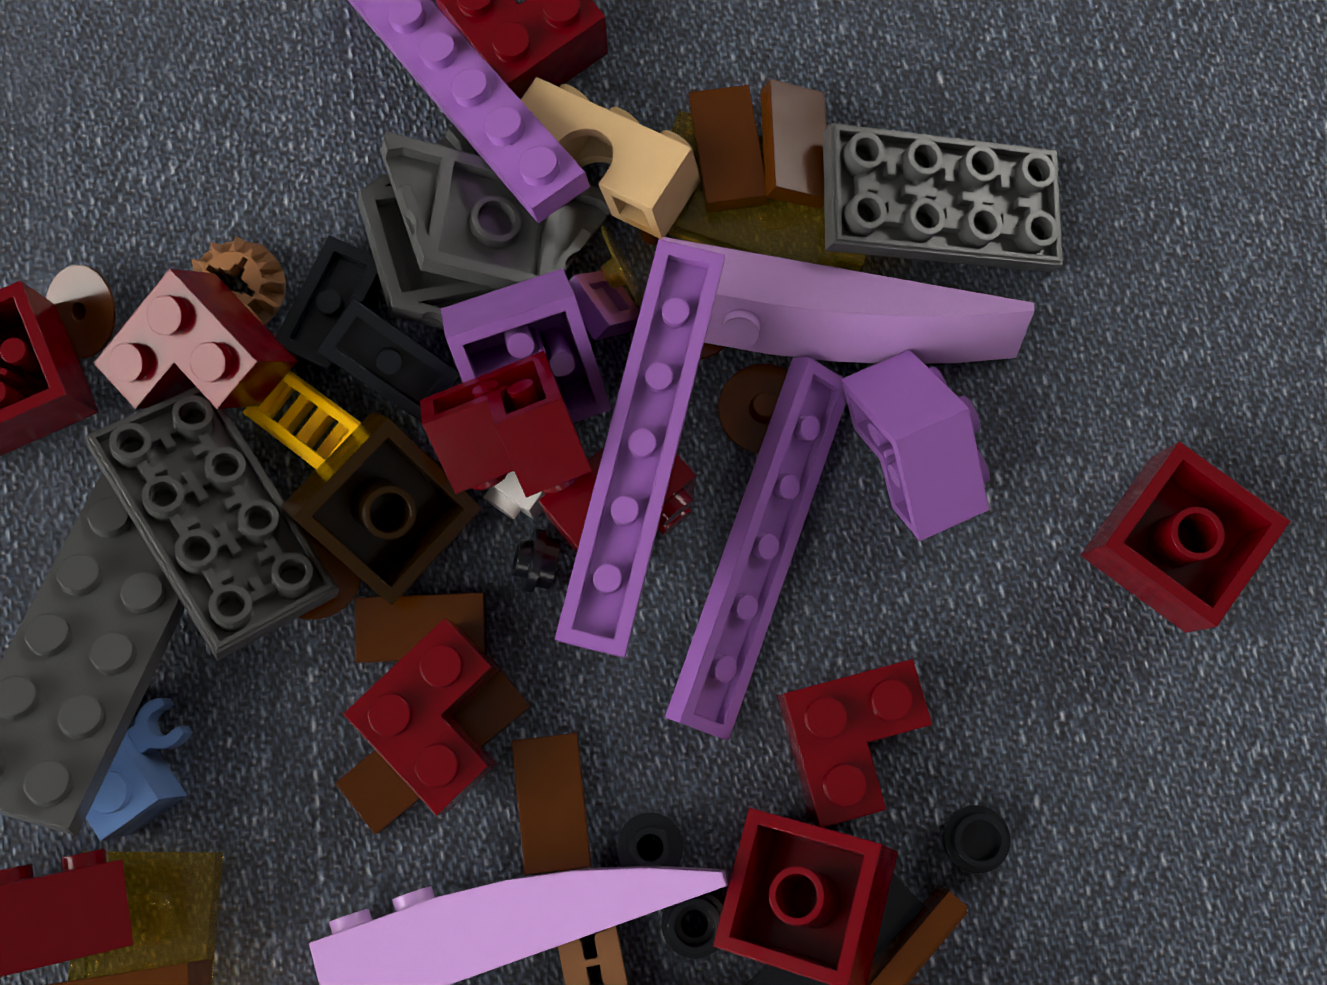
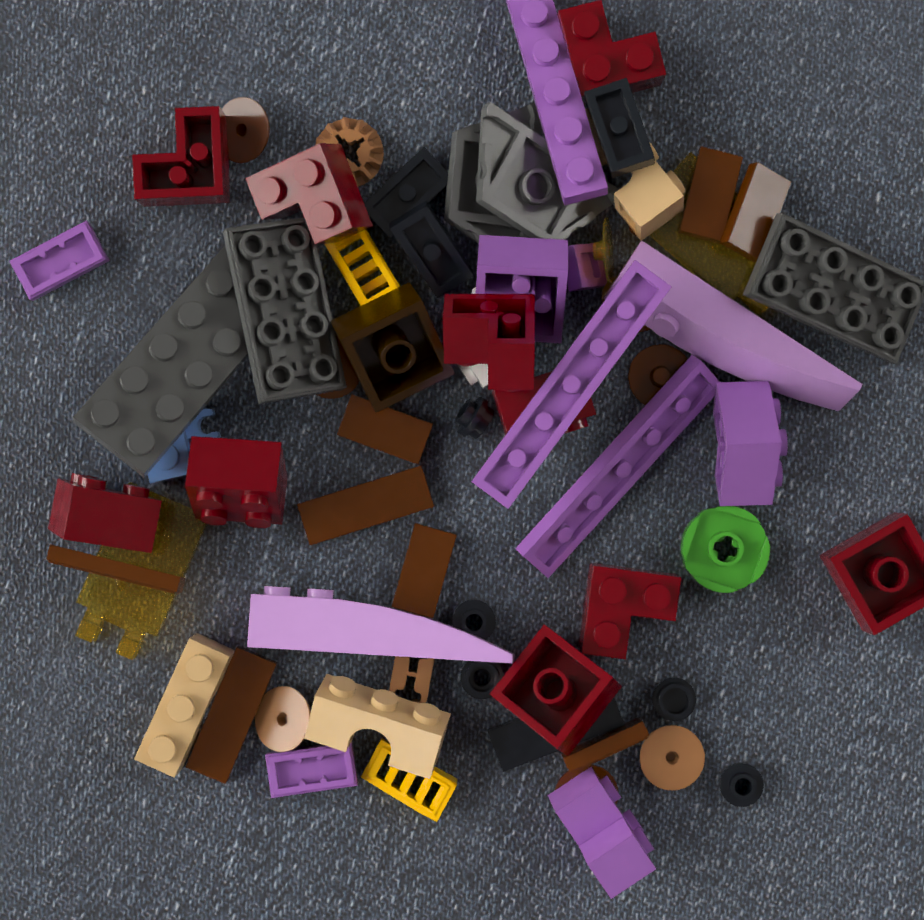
camera: 25 degrees right, 10 degrees up
dark red brick [343,618,501,816] -> none
none -> dark red brick [185,436,288,528]
none -> black plate [584,78,655,178]
none -> medium nougat piece [639,725,705,791]
none -> bright green plate [681,506,770,593]
none -> black plate [719,762,764,807]

